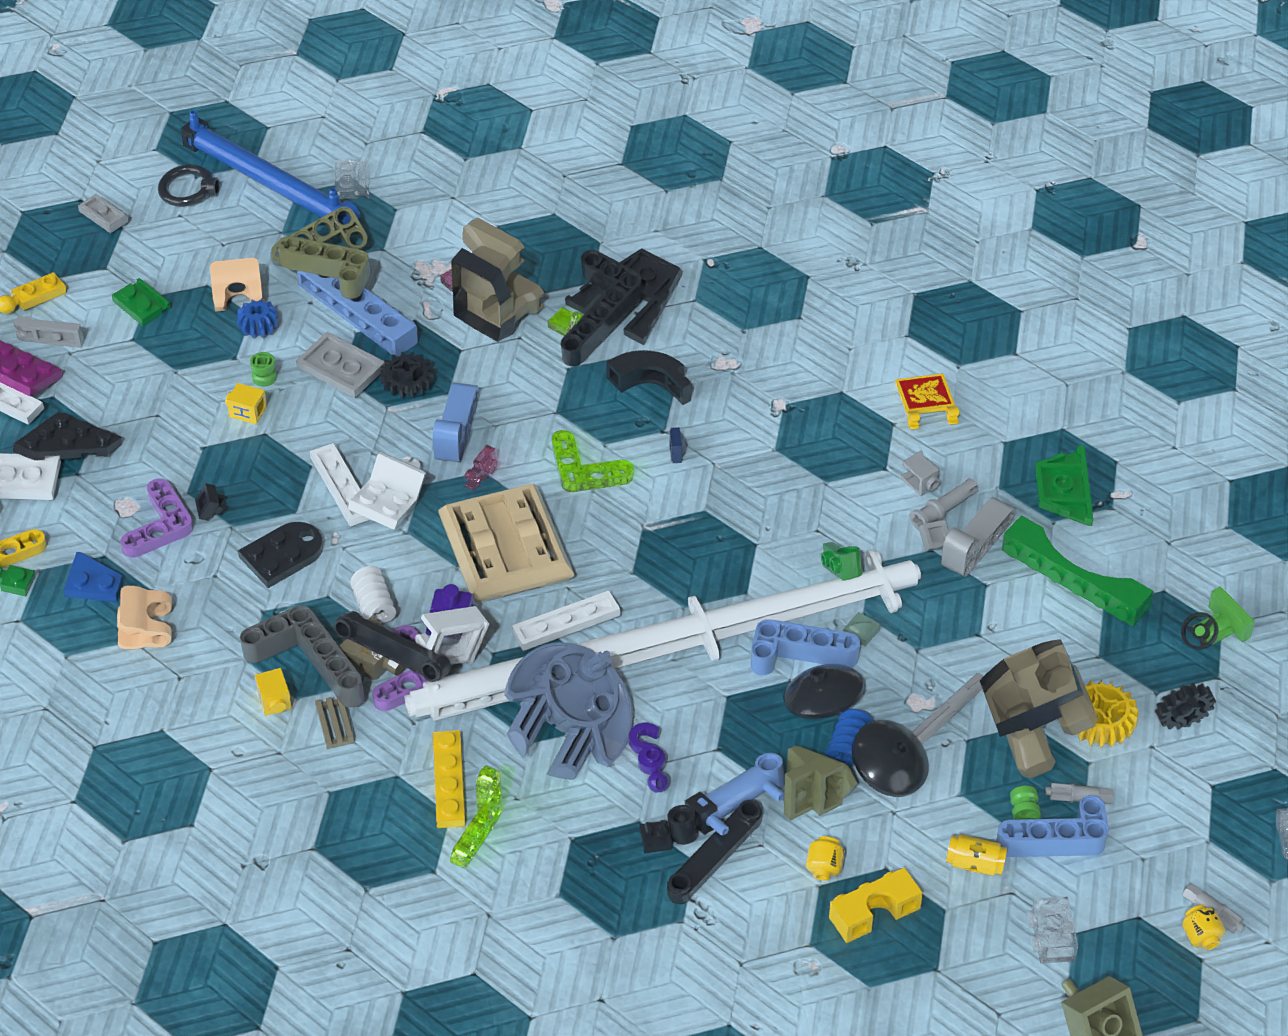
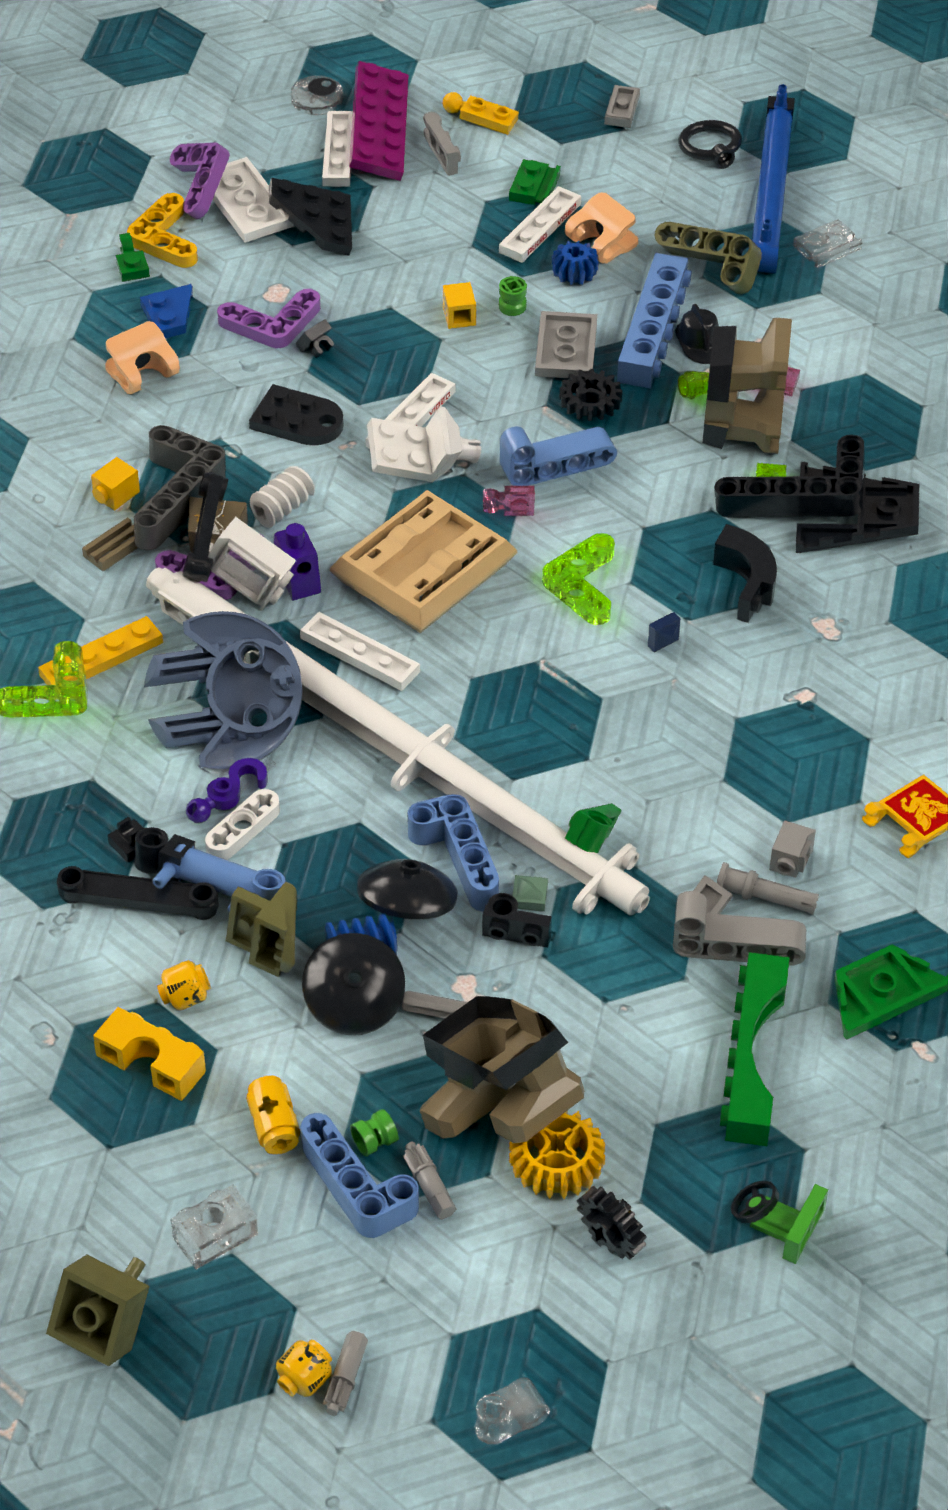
camera: 60 degrees right, 0 degrees up
olive beam [277,236,370,299] -> none
none -> white beam [205,789,280,860]
none -> black plate [482,893,552,948]
none -> white plate [499,186,581,263]
none -> black piece [675,304,719,364]
none -> clear neon green cone [678,371,709,400]

